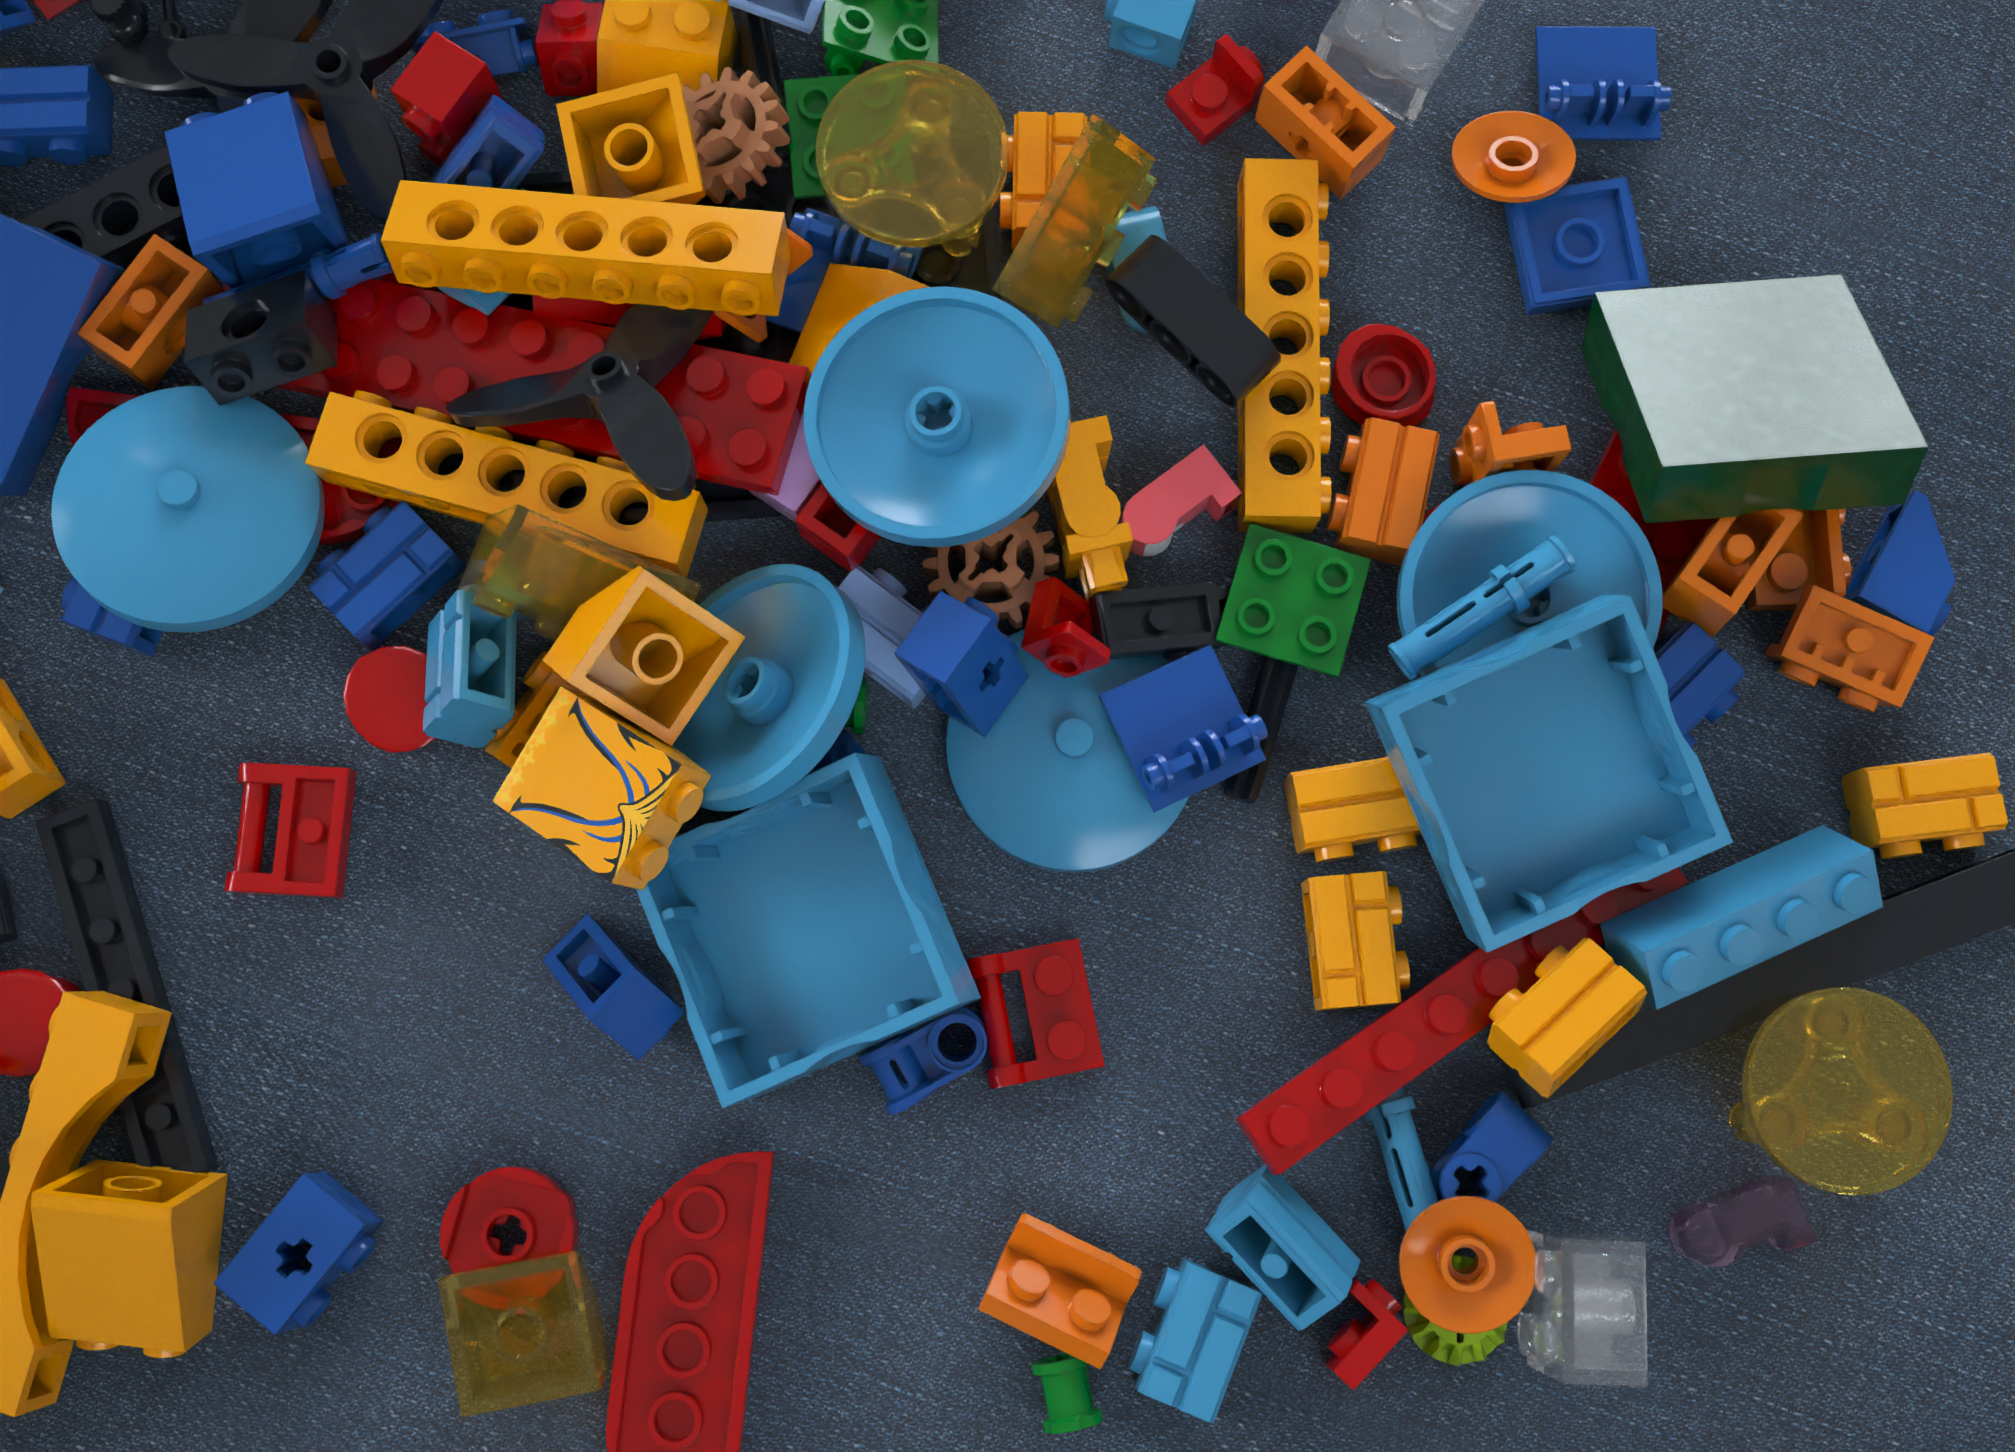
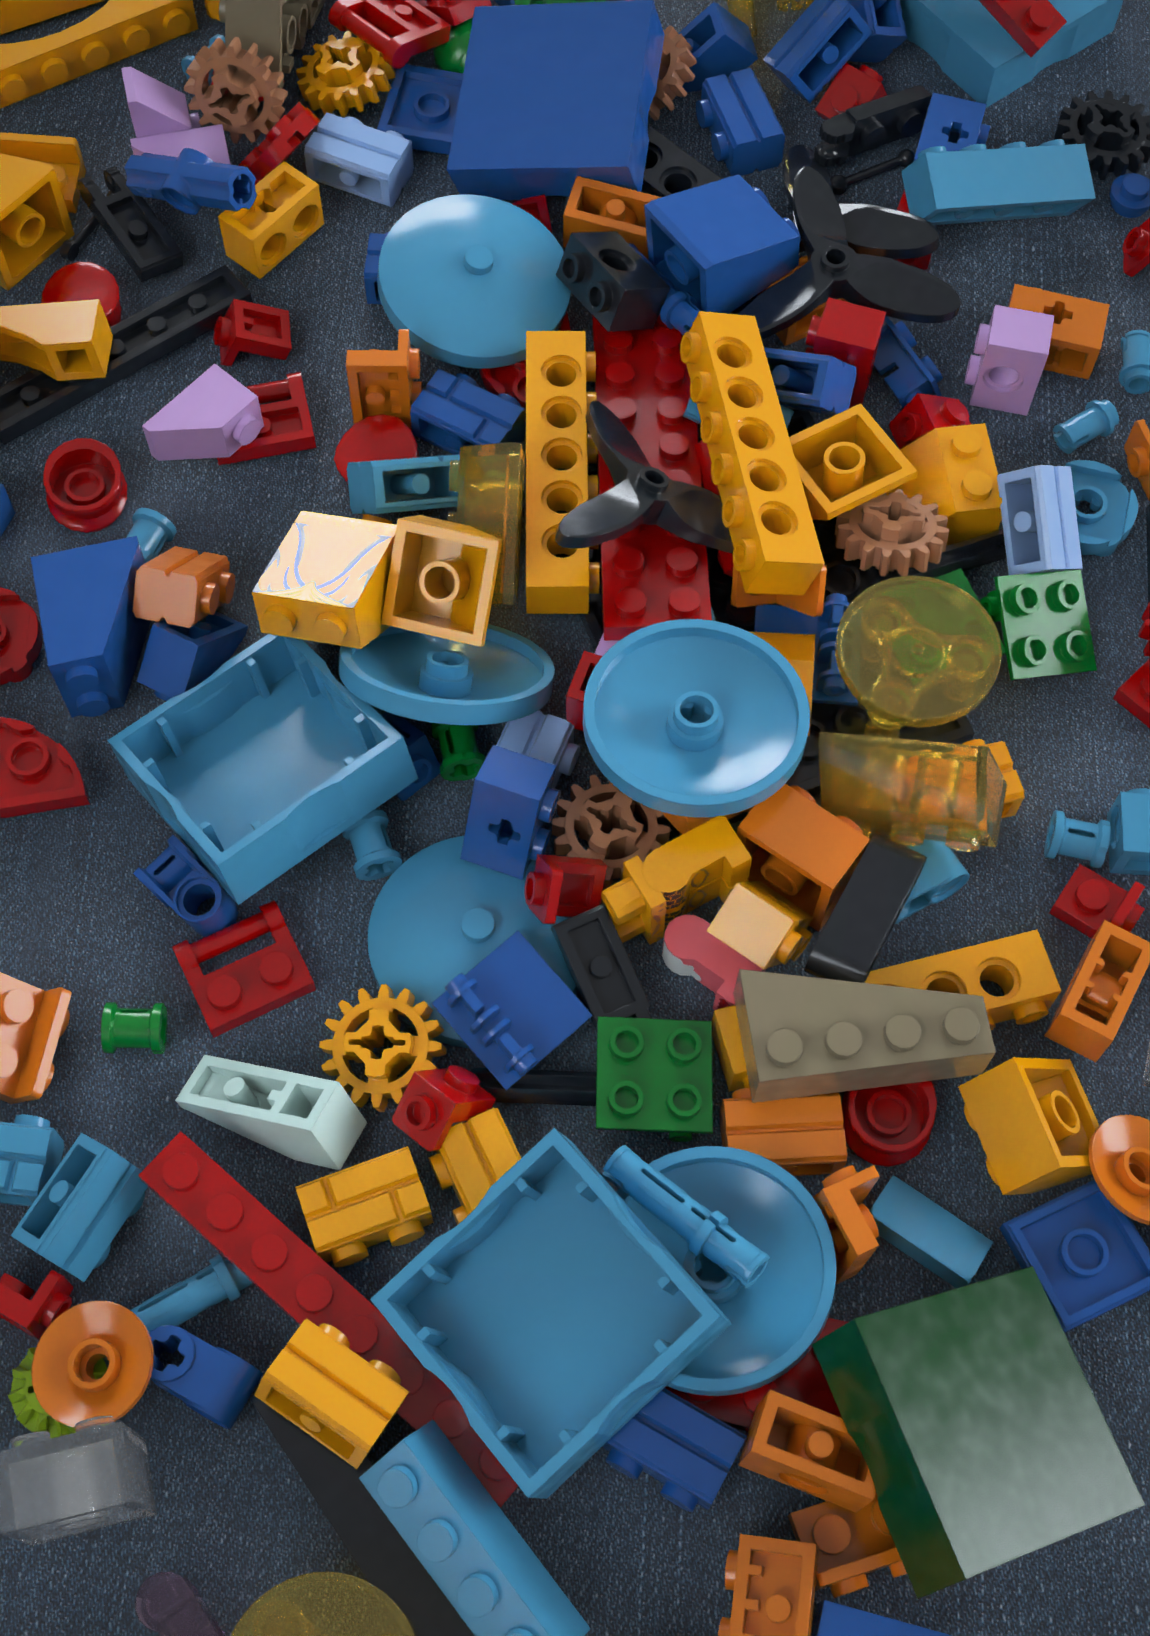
camera: 75 degrees right, 15 degrees down
none -> blue slope [30,536,151,717]
none -> red piece [43,438,128,533]
none -> green bush [101,1002,168,1054]
none -> dark azure bush [126,508,177,562]
none -> orange brick [133,546,235,628]
none -> lavender slope [142,364,264,461]
none -> light aqua slope [175,1055,367,1171]
none -> red bracket [213,298,292,367]
none -> light orange gear [319,984,447,1112]
none -> dark azure bush [342,809,403,881]
none -> orange bracket [346,329,423,430]
none -> red bracket [392,1065,496,1152]
none -> light orange brick [706,881,814,970]
none -> dark tan wedge [733,969,996,1103]
none -> orange brick [737,784,870,932]
none -> dark azure slope [869,1175,993,1288]
none -> light orange slope [958,1057,1099,1195]
none -> dark azure bush [1044,810,1111,868]

